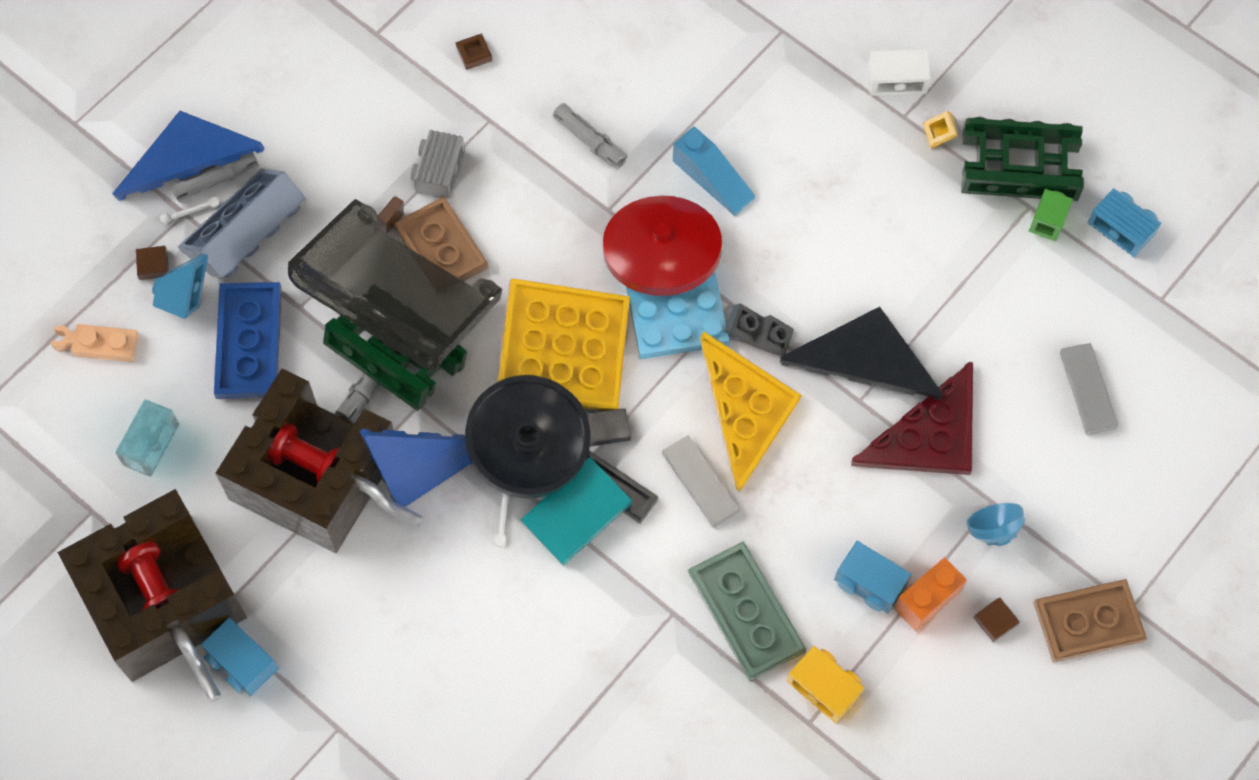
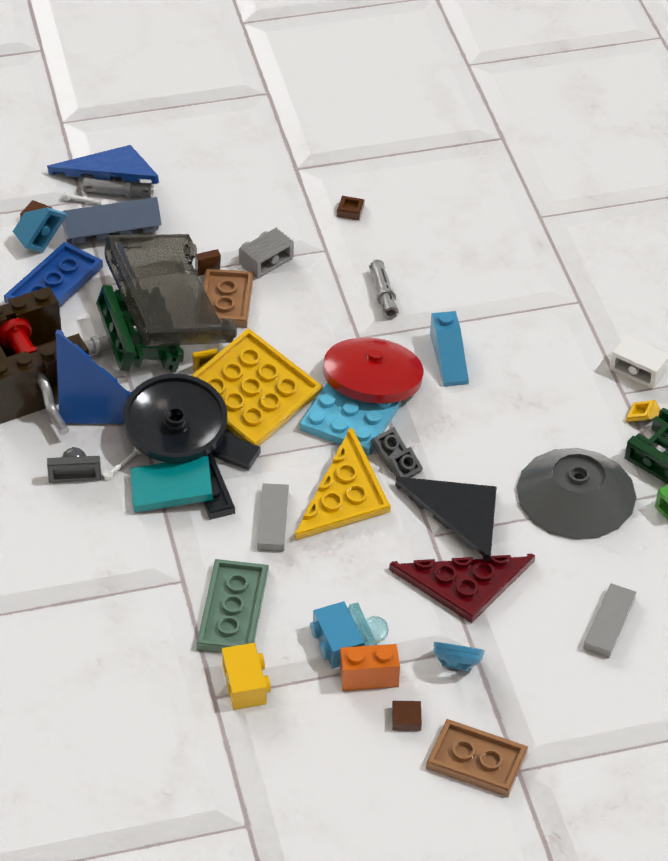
camera: 35 degrees right, 20 degrees down
none -> dark grey tile [47,447,102,483]
none -> yellow slope [192,348,218,373]
none -> clear light blue tile [348,602,389,646]
none -> dark grey dish [516,448,637,539]

